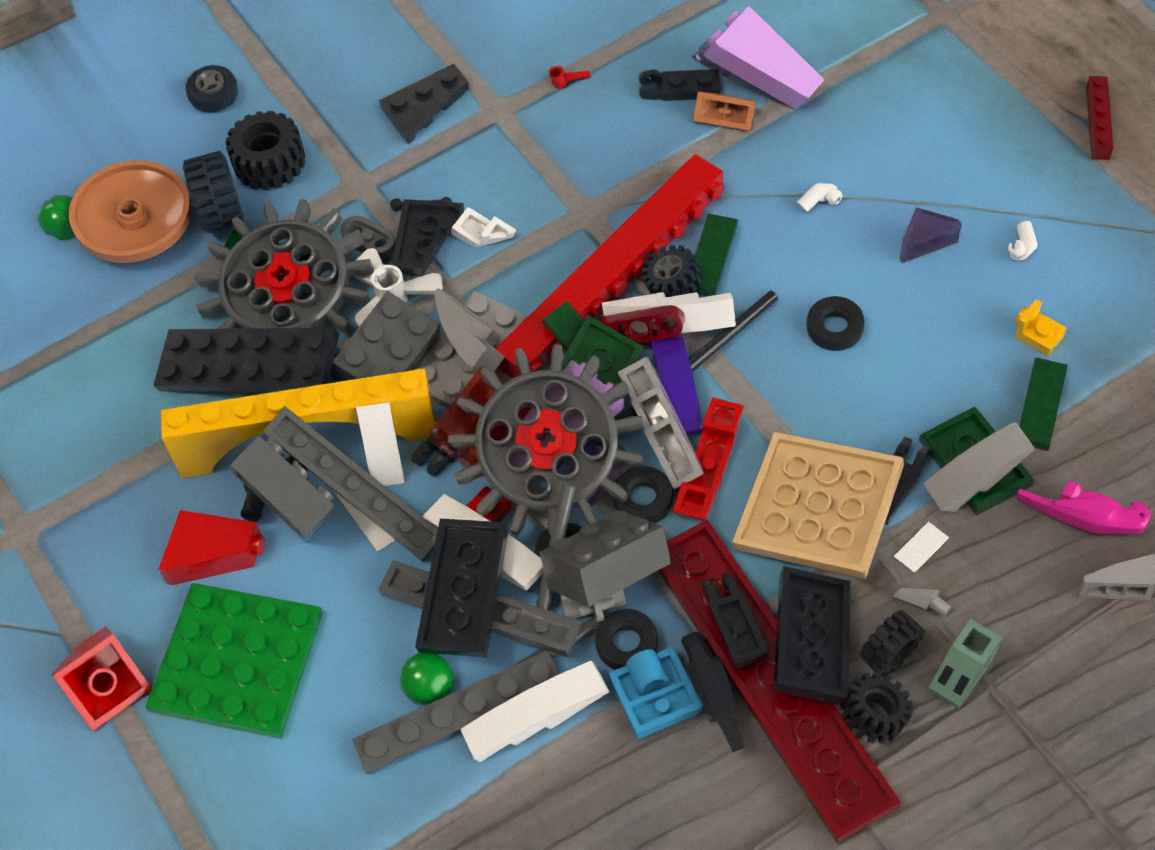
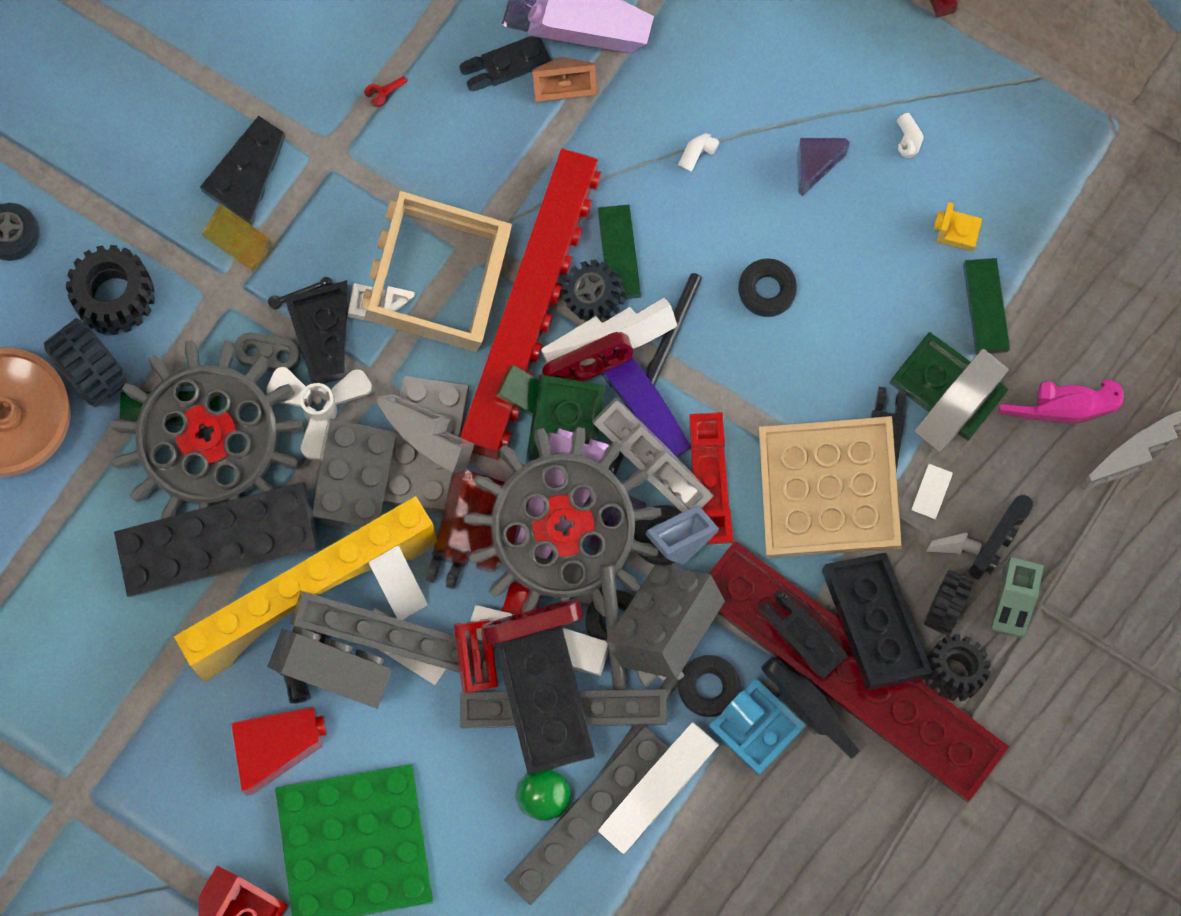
camera: 30 degrees left, 15 degrees up
none -> clear yellow slope [202,204,273,271]
none -> tan window [361,191,512,352]
none -> red tile [454,619,498,693]
none -> dark red beam [482,599,583,644]
none -> sand blue slope [646,505,719,565]
none -> black hinge [968,494,1034,580]

